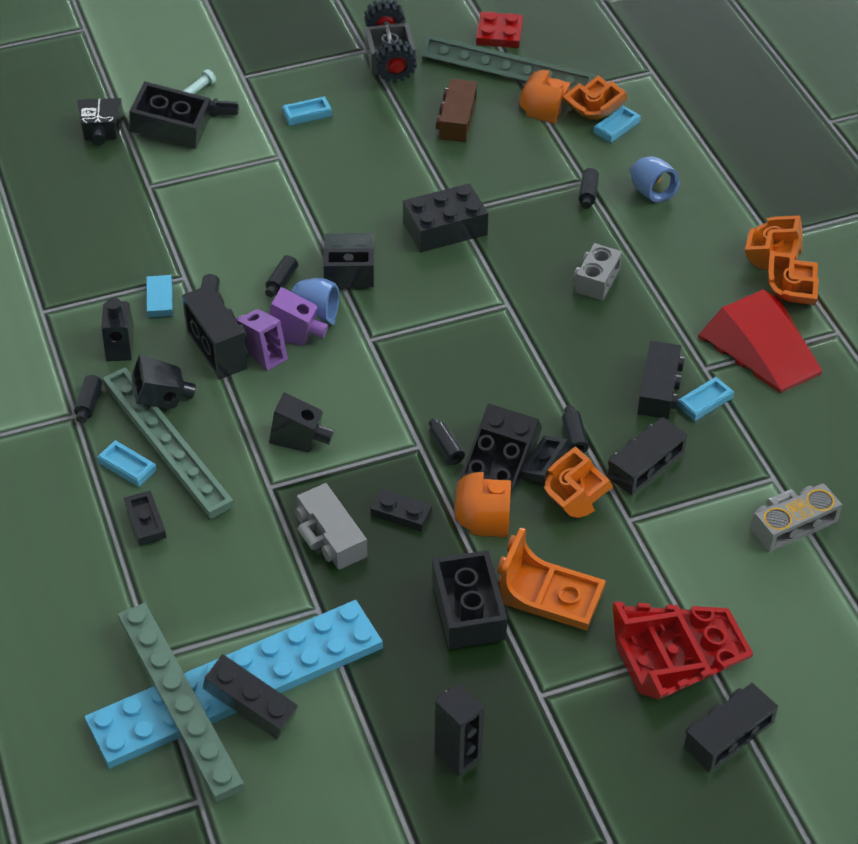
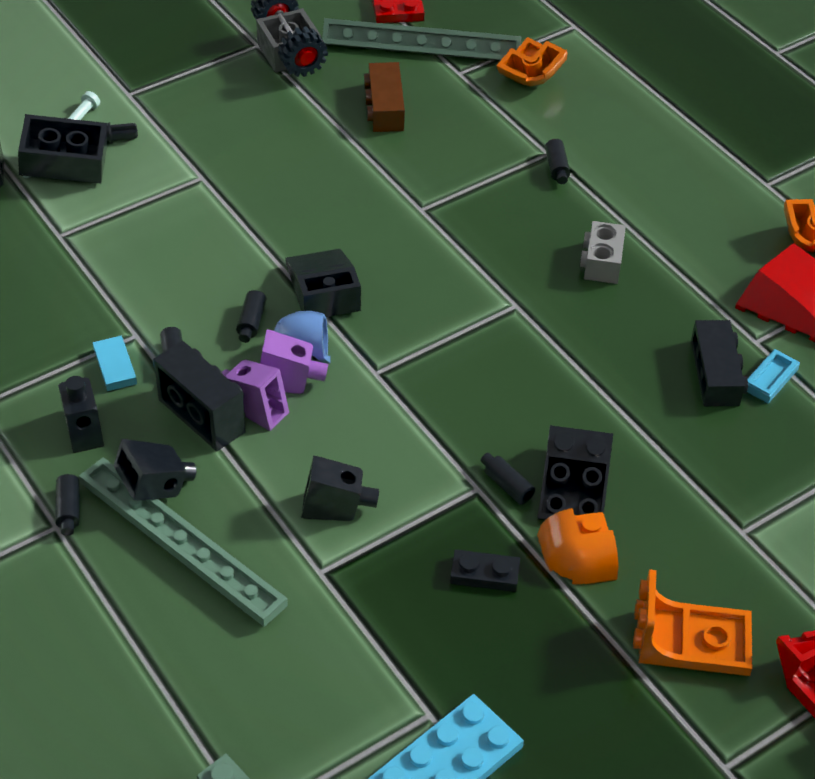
camera: 15 degrees left, 0 degrees up
medium azure tile [97,440,157,487] -> none
black plate [124,490,167,546] -> none
medium azure tile [282,97,332,126] -> none
light grey piece [295,483,367,569] -> none
black brick [403,183,489,253] -> none
black brick [432,550,508,649] -> none
orange brick [519,70,571,124] -> none
black plate [520,435,570,483] -> none
orange brick [544,446,613,518] -> none
black cylinder [562,406,589,453] -> none
medium azure tile [593,106,641,143] -> none
black brick [607,417,687,495] -> none
medium blue piece [629,156,680,202] -> none
orange brick [745,216,803,270] -> none

